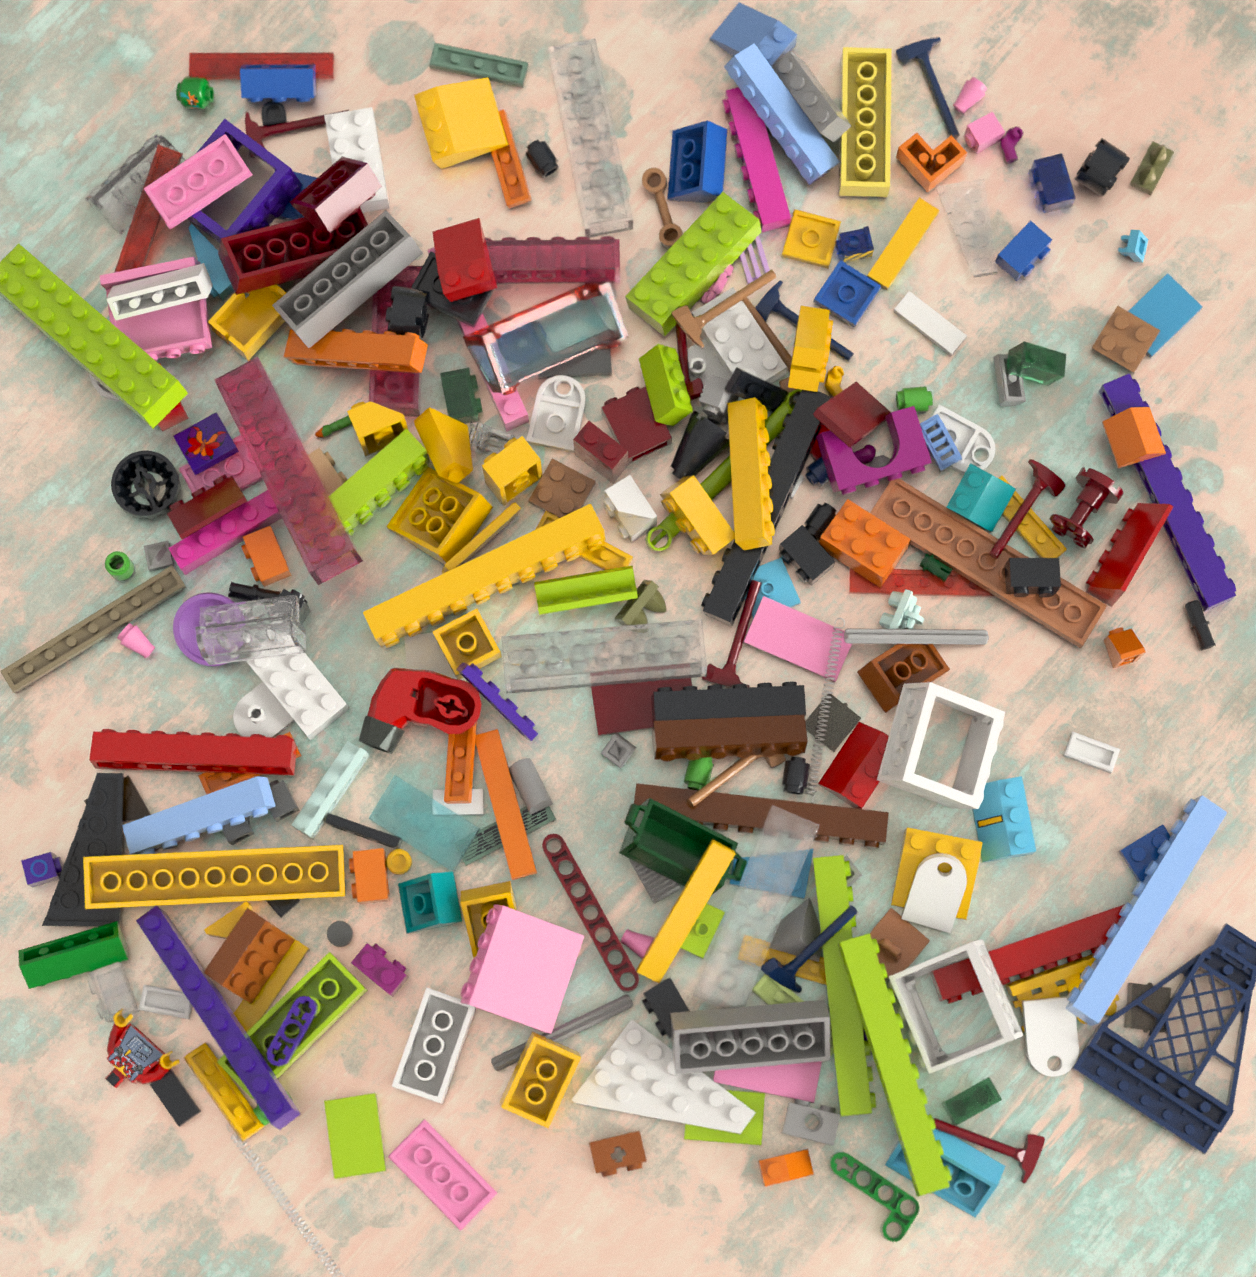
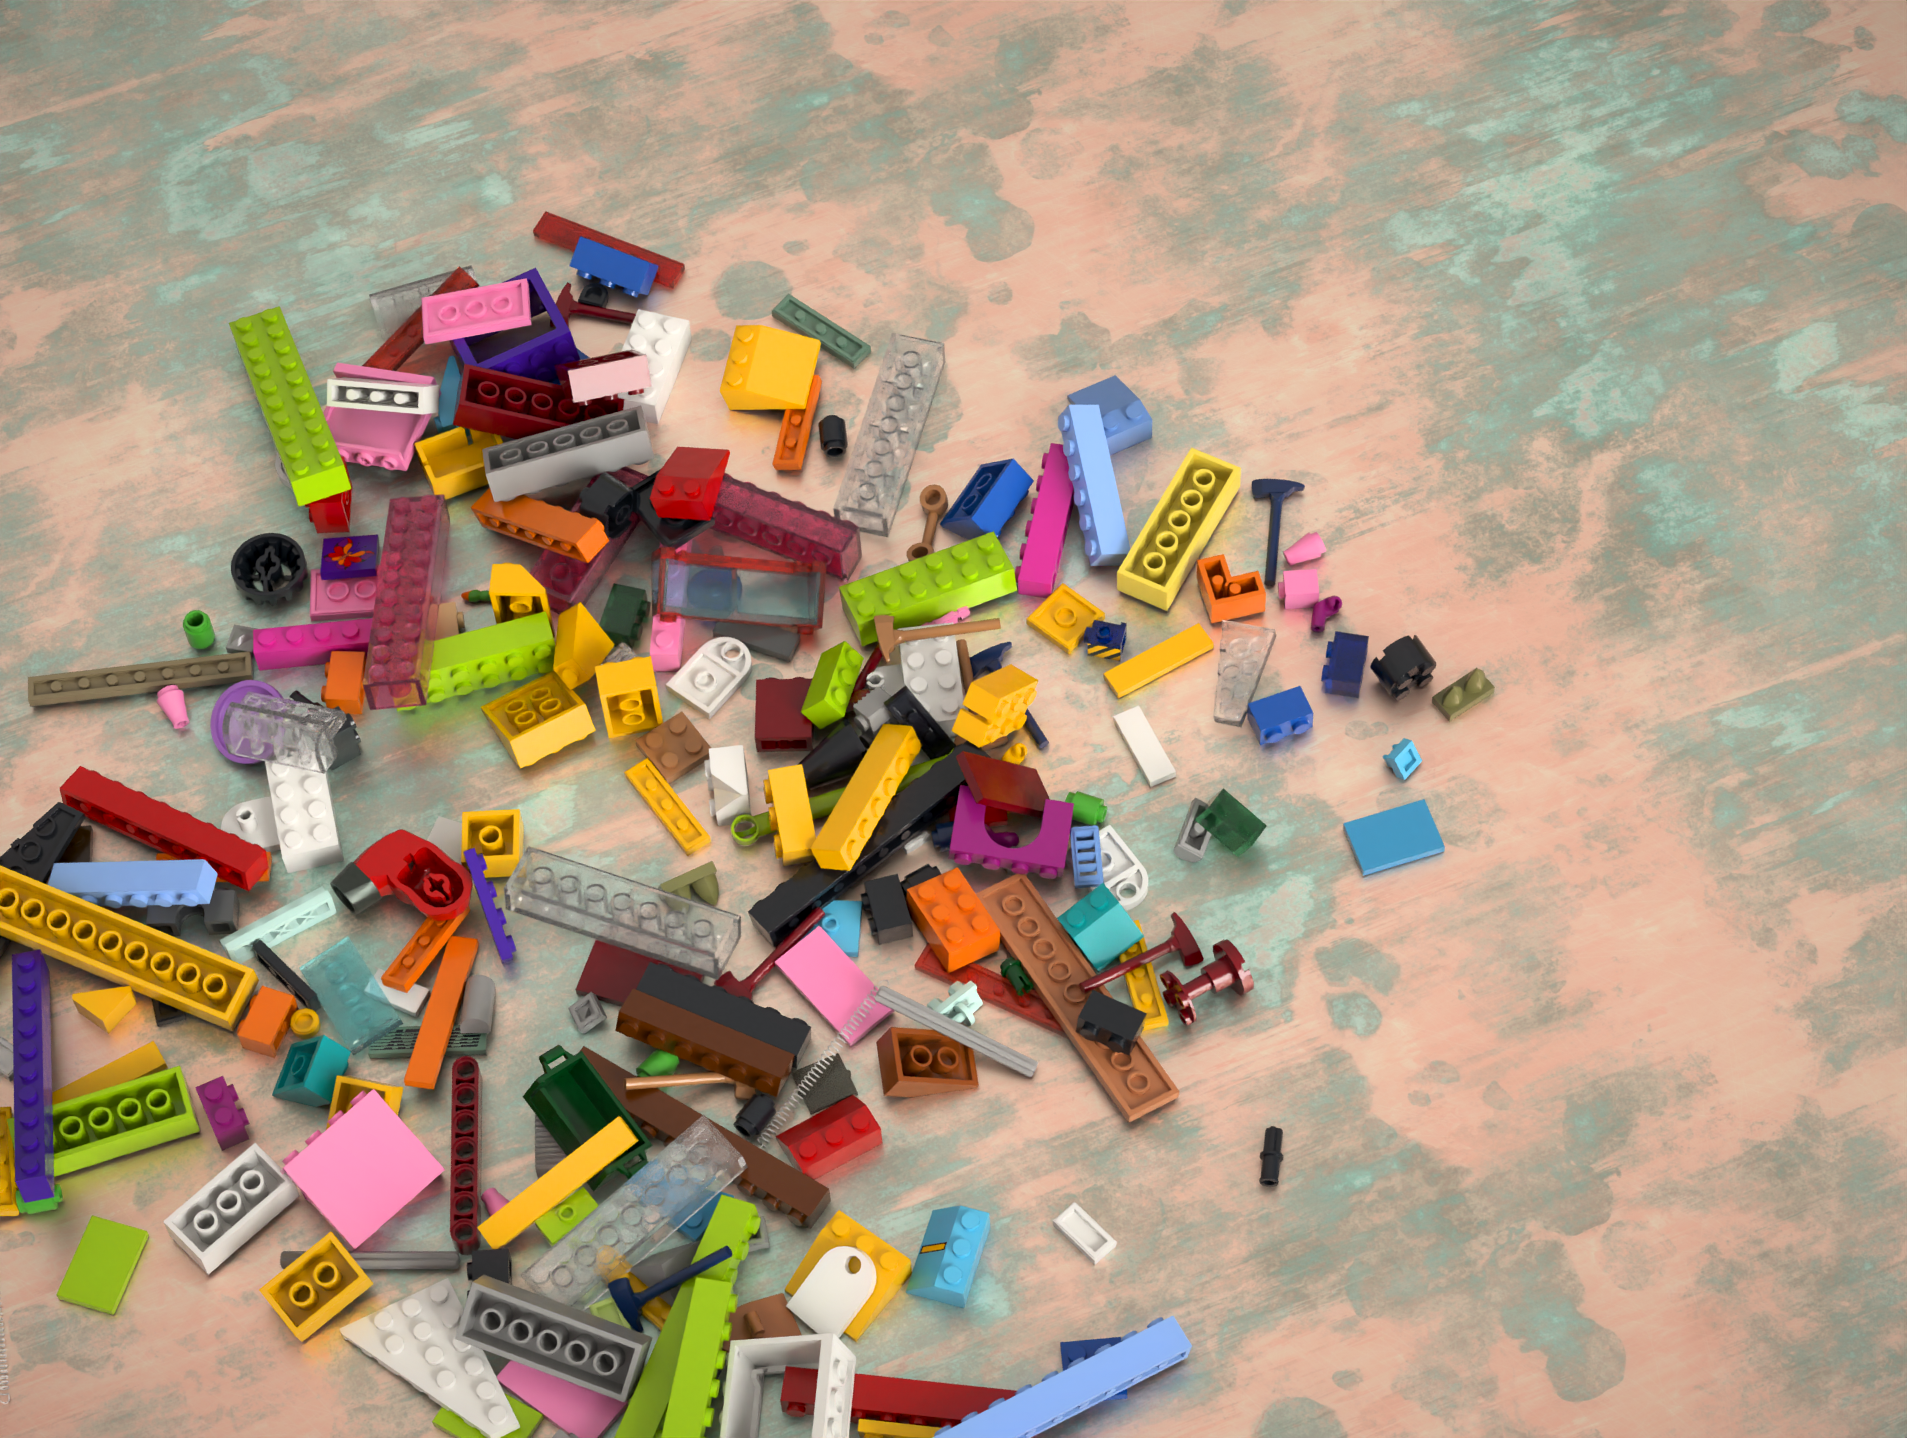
camera: 30 degrees right, 20 degrees down
dark red slope [167,474,248,539] -> none
green head [176,77,214,109] -> none
dark orange brick [203,908,295,1004] -> none
dark purple beam [267,996,317,1066] -> none
dark grey tile [327,921,353,947] -> none
yellow brick [363,504,606,648] -> none
bright pink tile [388,1119,497,1231] -> none
yellow tile [442,502,521,574] -> none
lime fence [534,566,638,615] -> none
dark red brick [573,421,628,484] -> none
dark orange brick [589,1131,646,1177] -> none
lavender tile [739,235,770,284] -> none
light grey brick [772,51,852,142] -> none
blue plate [813,260,881,328] -> none
white window [877,682,1005,809] -> none
red slope [1086,503,1174,607] -> none
medium nougat plate [1092,306,1160,373] -> none
dark purple brick [1099,373,1236,612] -> none
orange slope [1102,407,1166,468] -> none
orange slope [1104,627,1146,668] -> none

